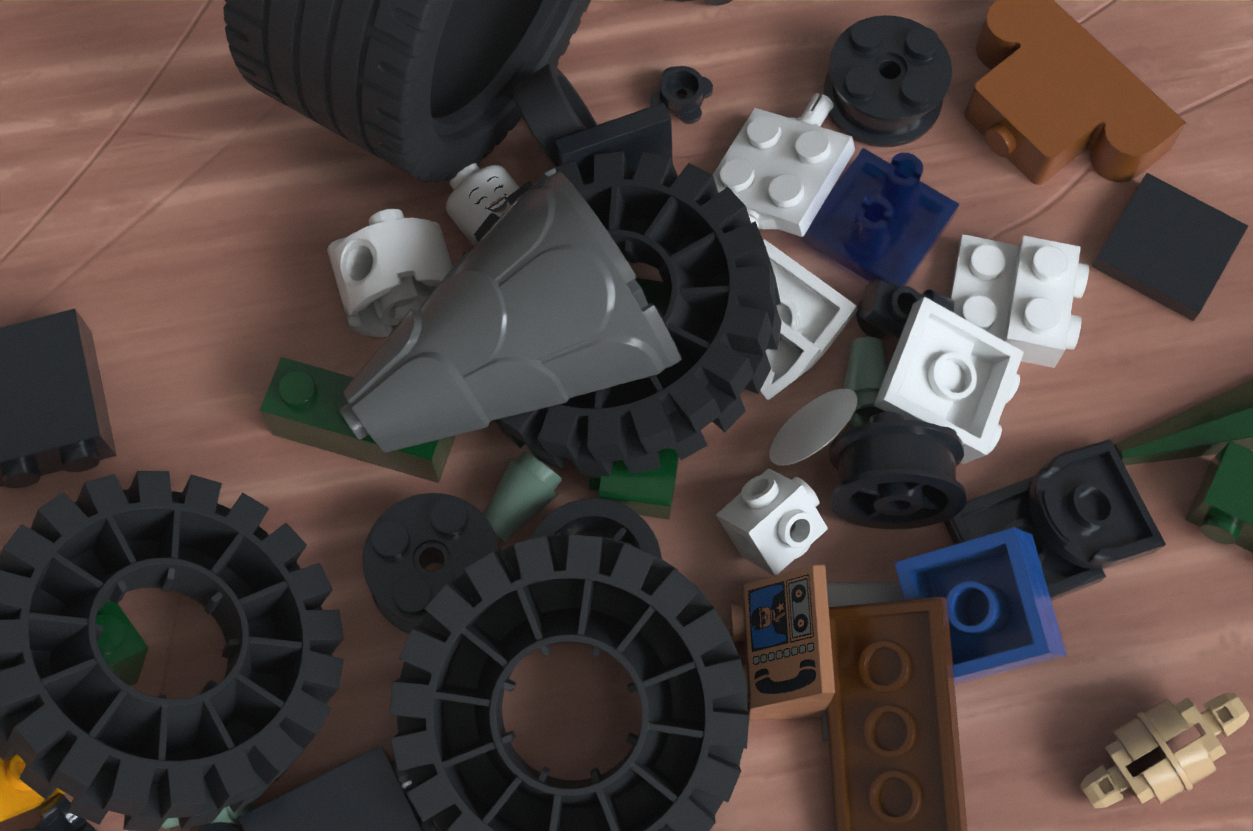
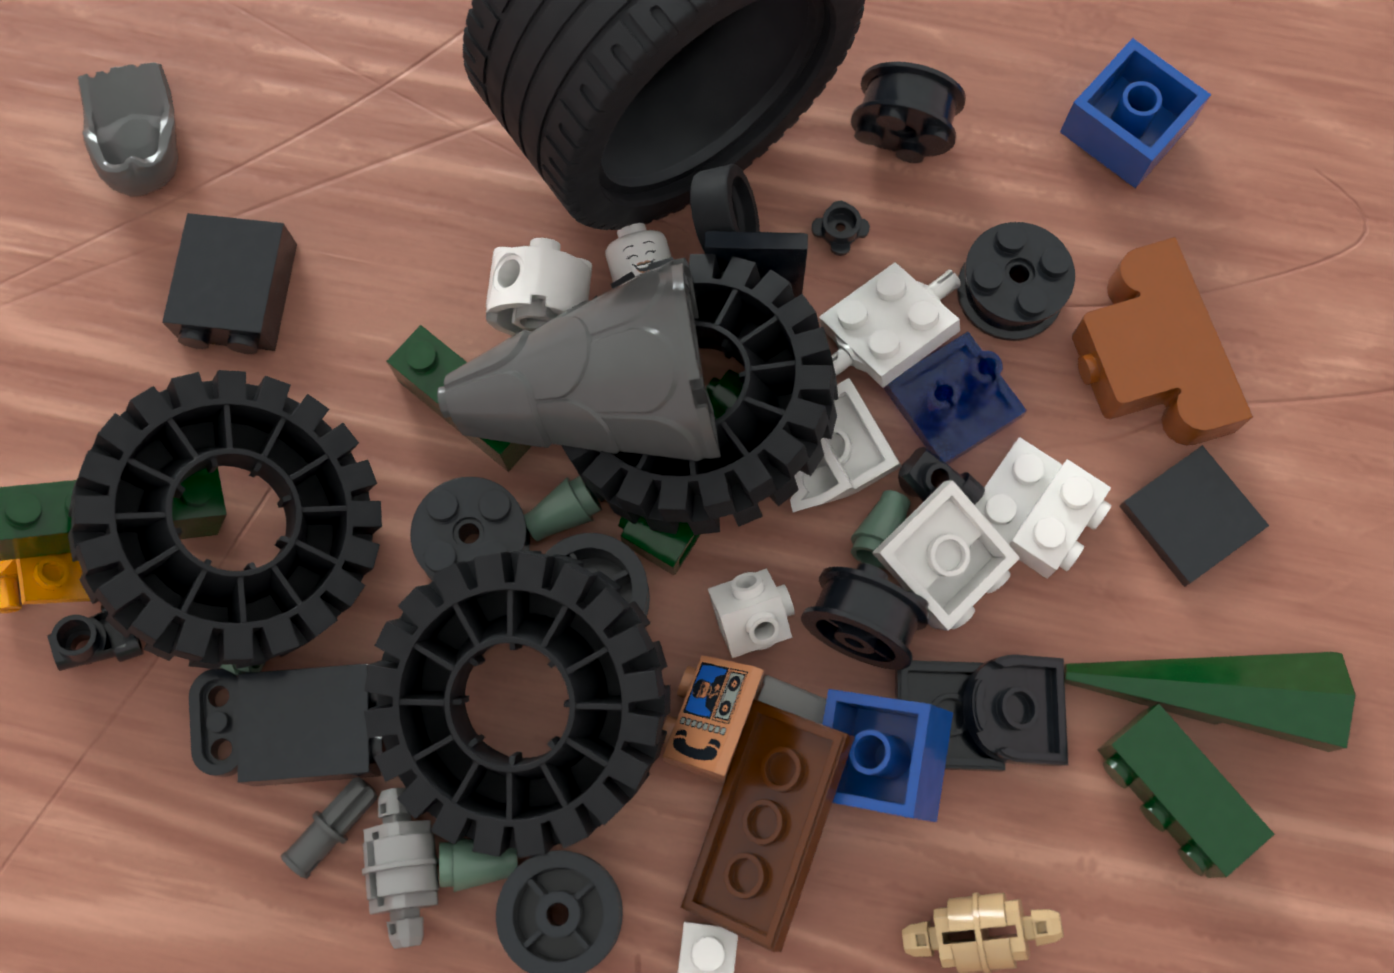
camera: 25 degrees right, 5 degrees up
white sticker [769,389,857,466] -> none

